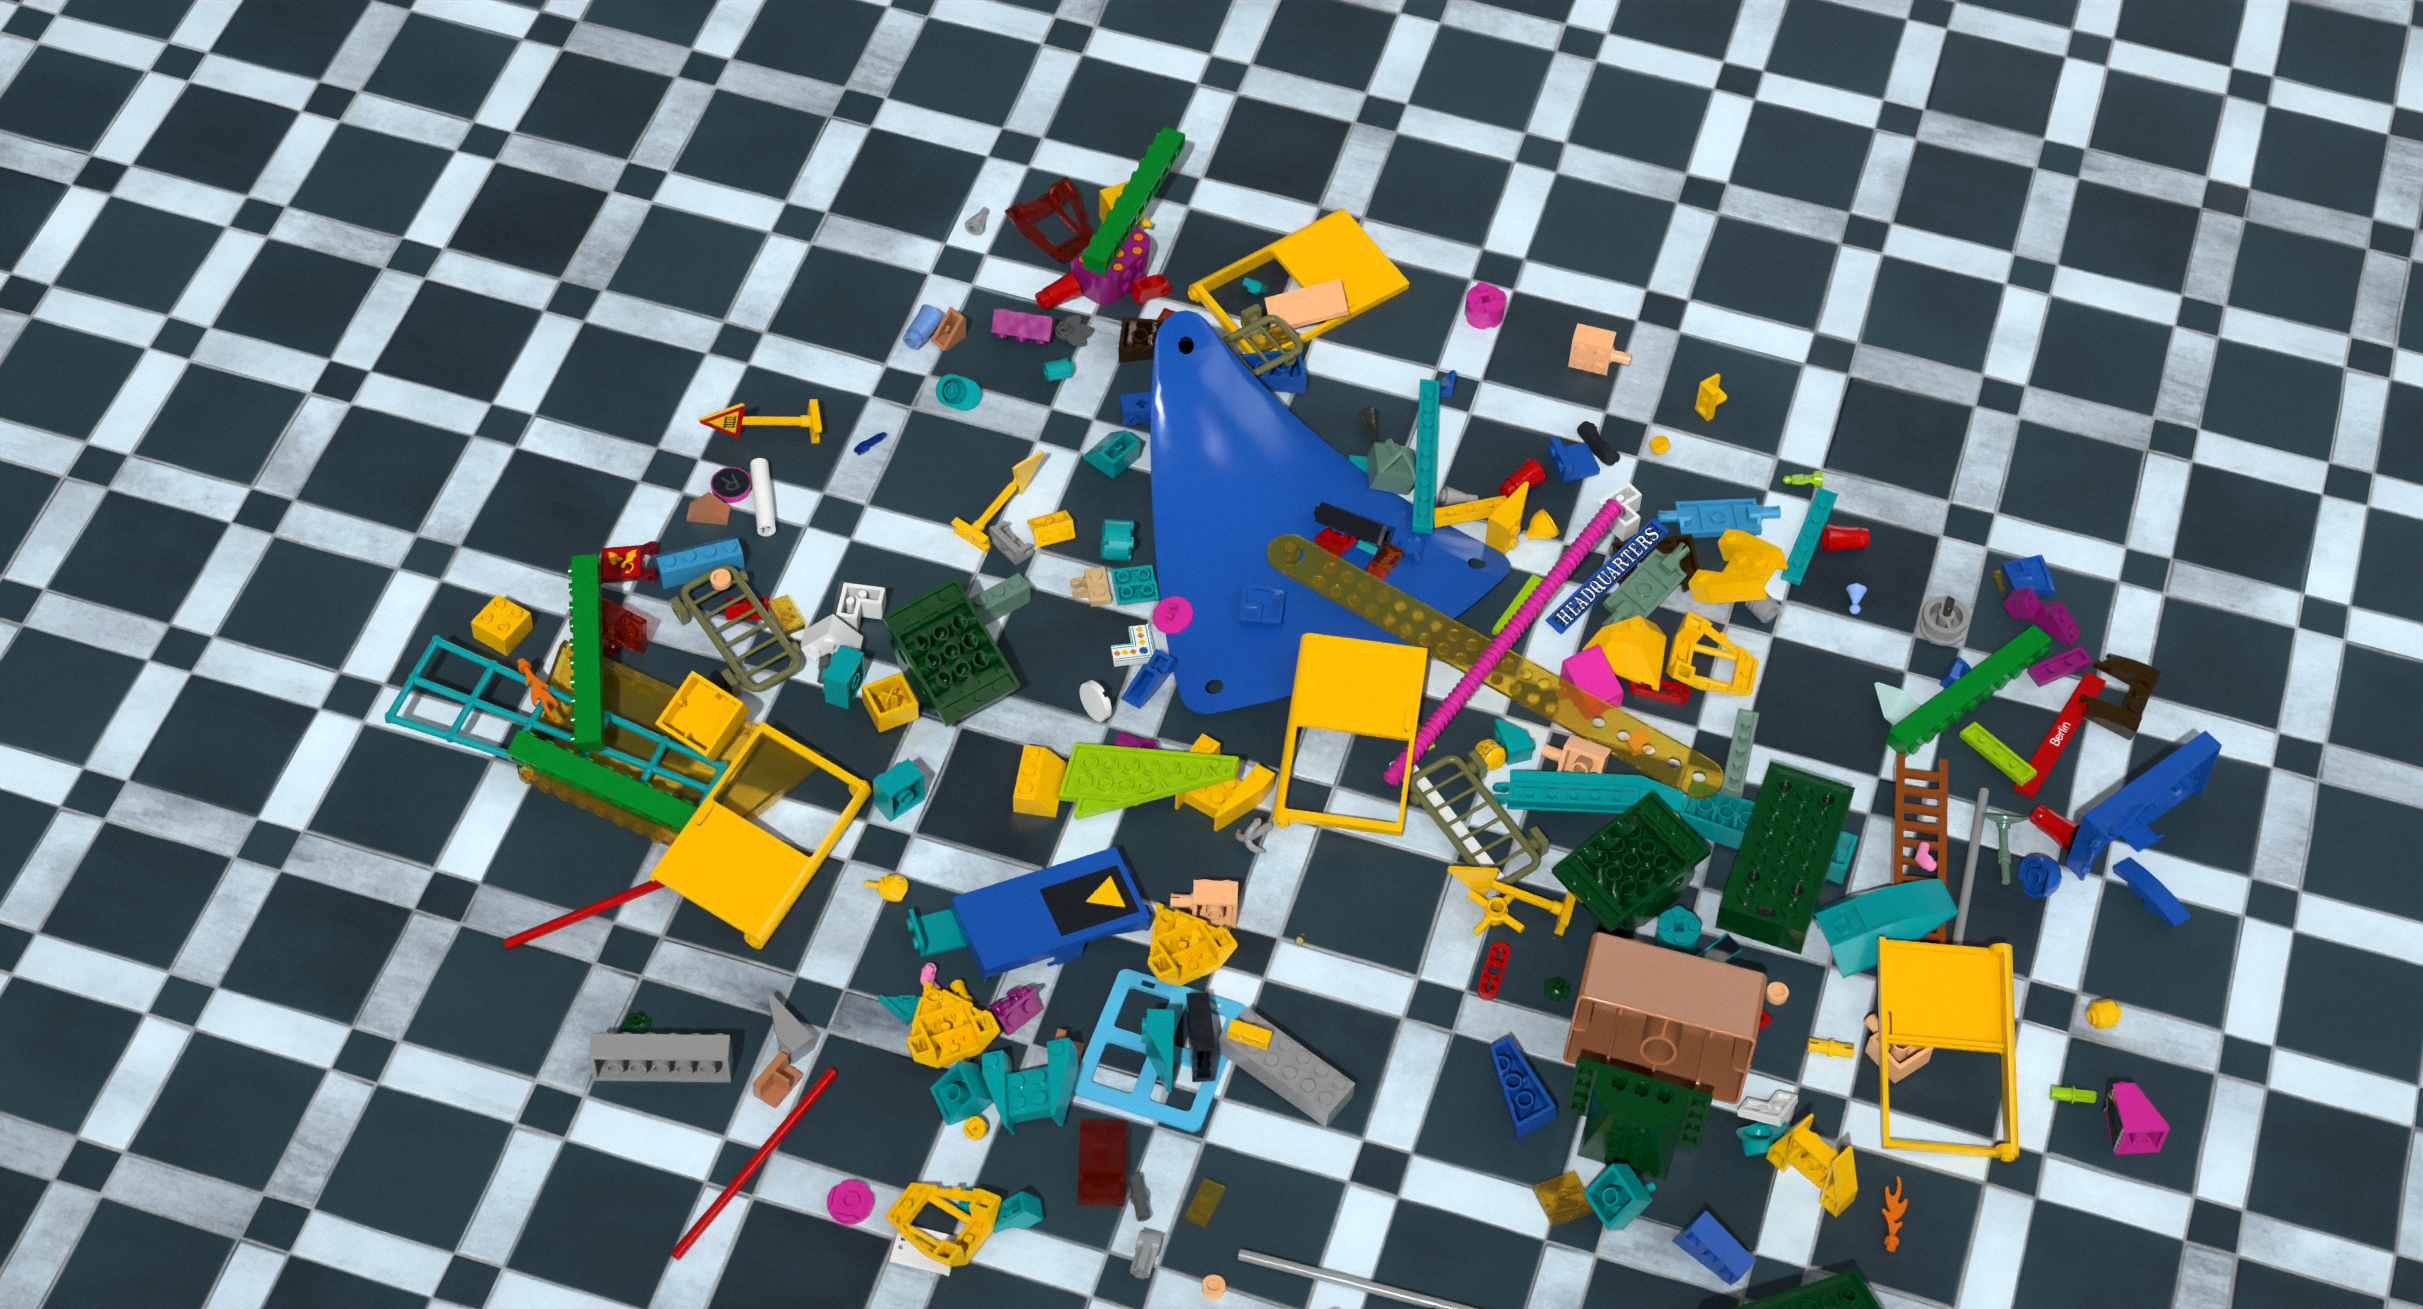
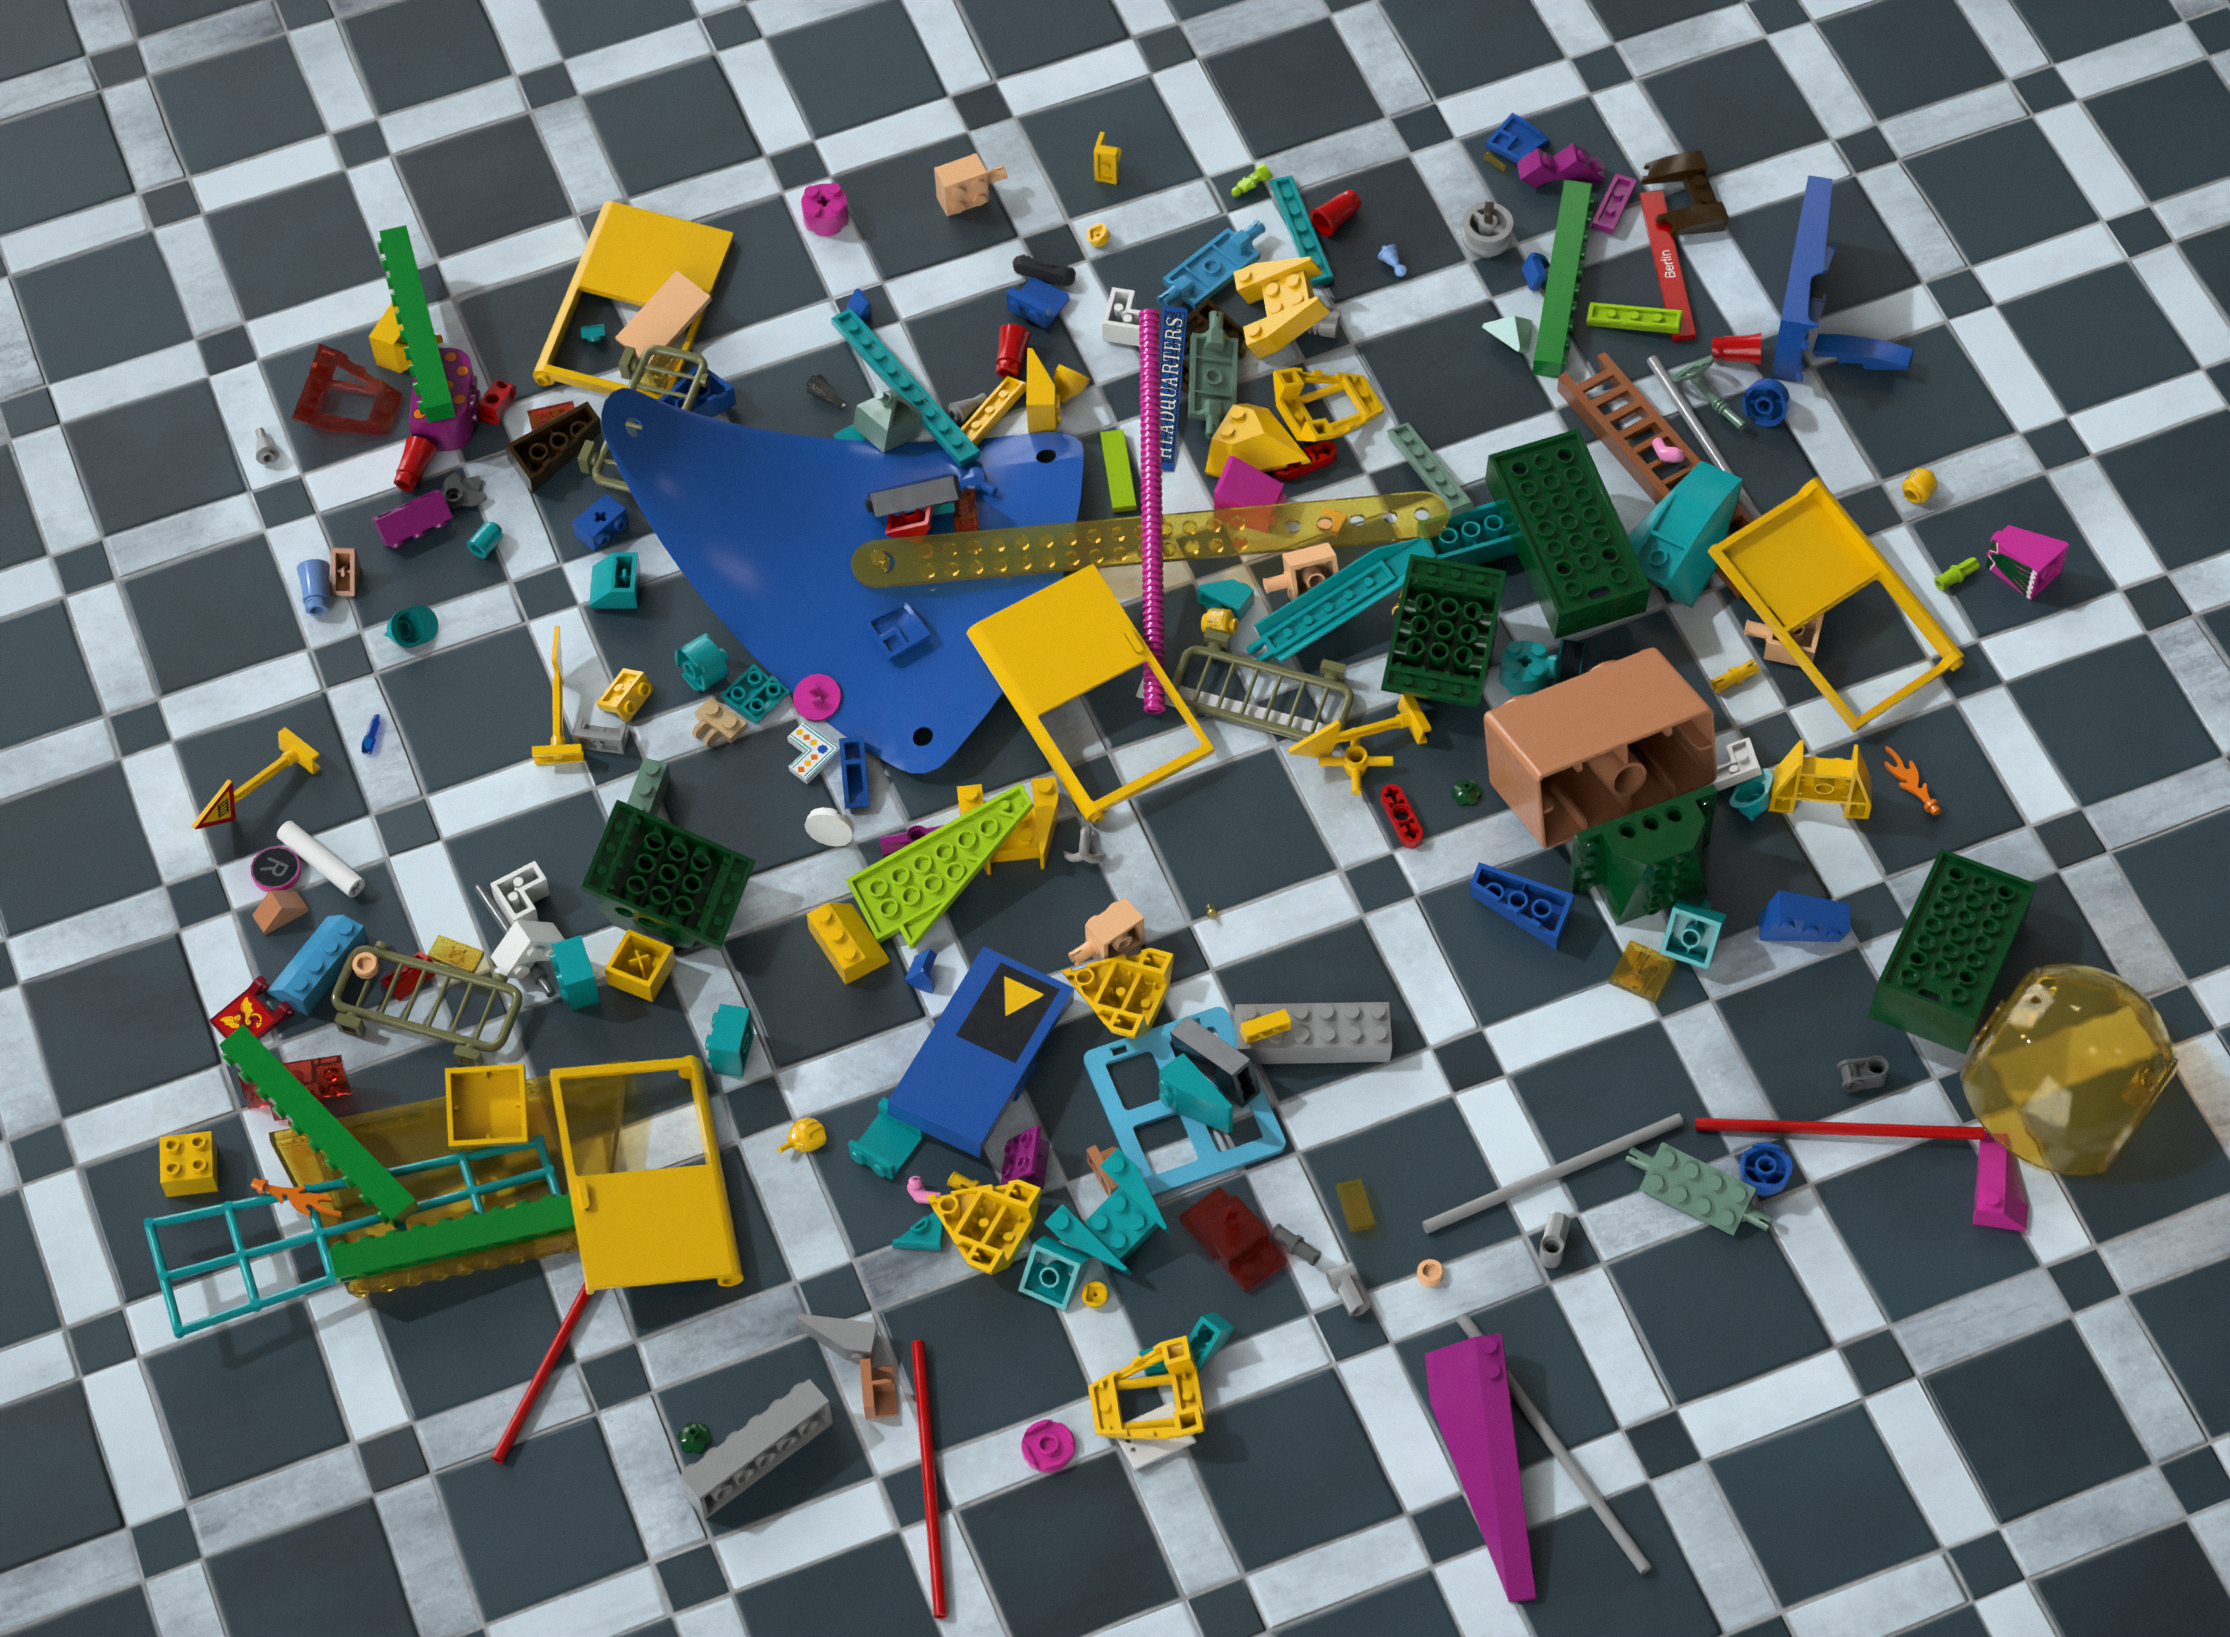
camera: 35 degrees left, 5 degrees up
none -> blue tile [904,949,937,993]
none -> teal tile [1546,655,1561,679]

